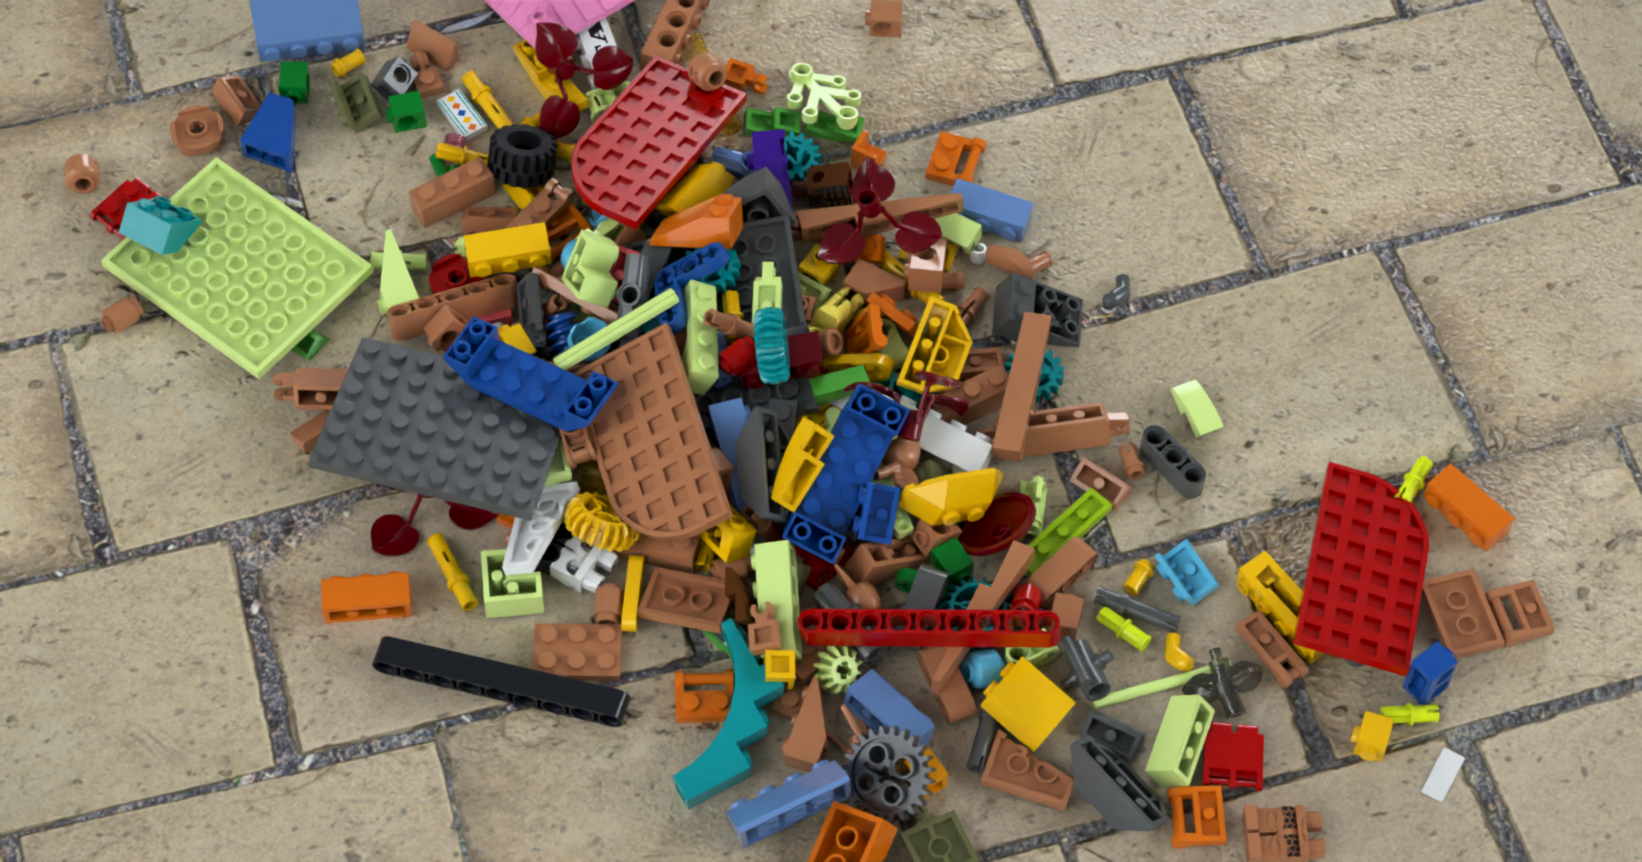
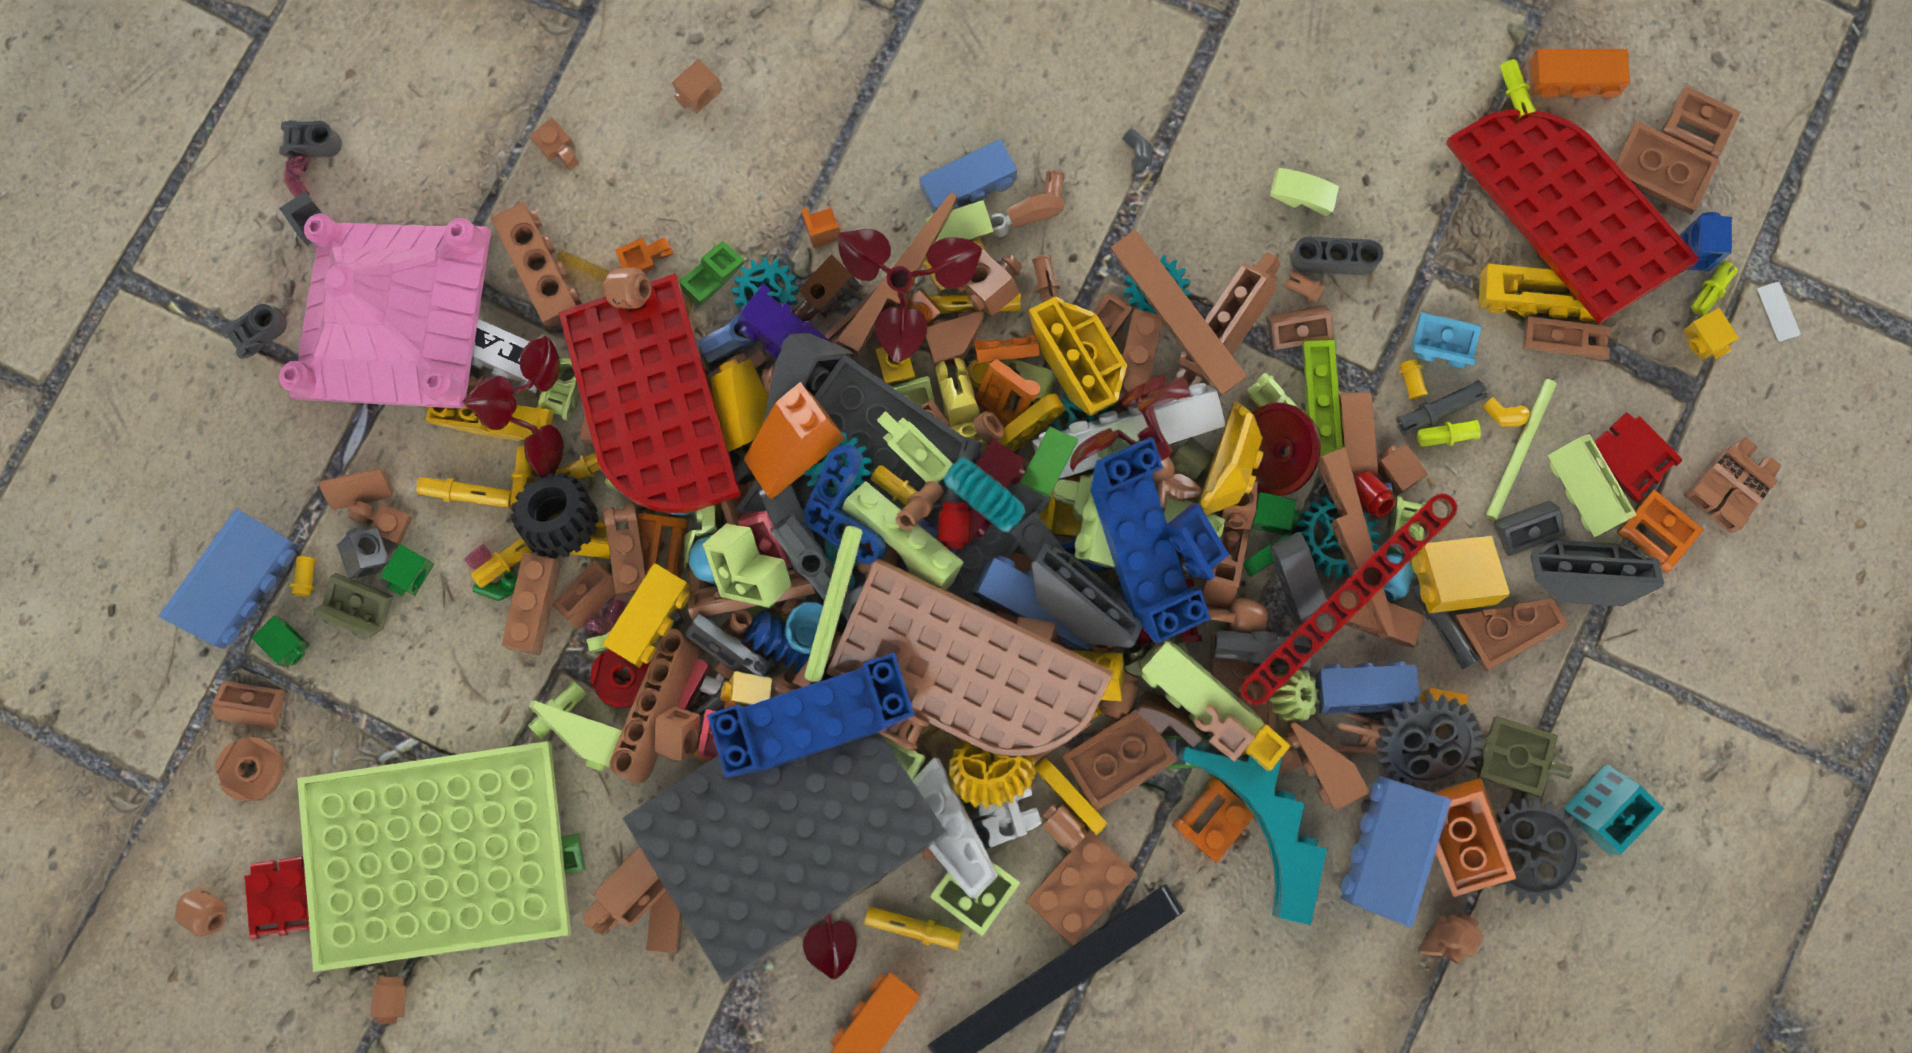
camera: 45 degrees left, 20 degrees up
teal slope [119,196,202,255] -> none
blue slope [240,92,296,173] -> none
white tile [437,89,488,142] -> none
yellow slope [771,416,834,512] -> none
yellowish green plant [787,63,861,130] -> none
bright green slope [804,110,864,142] -> none
orange plate [925,131,987,186] -> none
dark grey slope [992,273,1083,347] -> none
dark grey pin [1060,636,1114,701] -> none
clear smoke plant [1182,647,1263,719] -> none

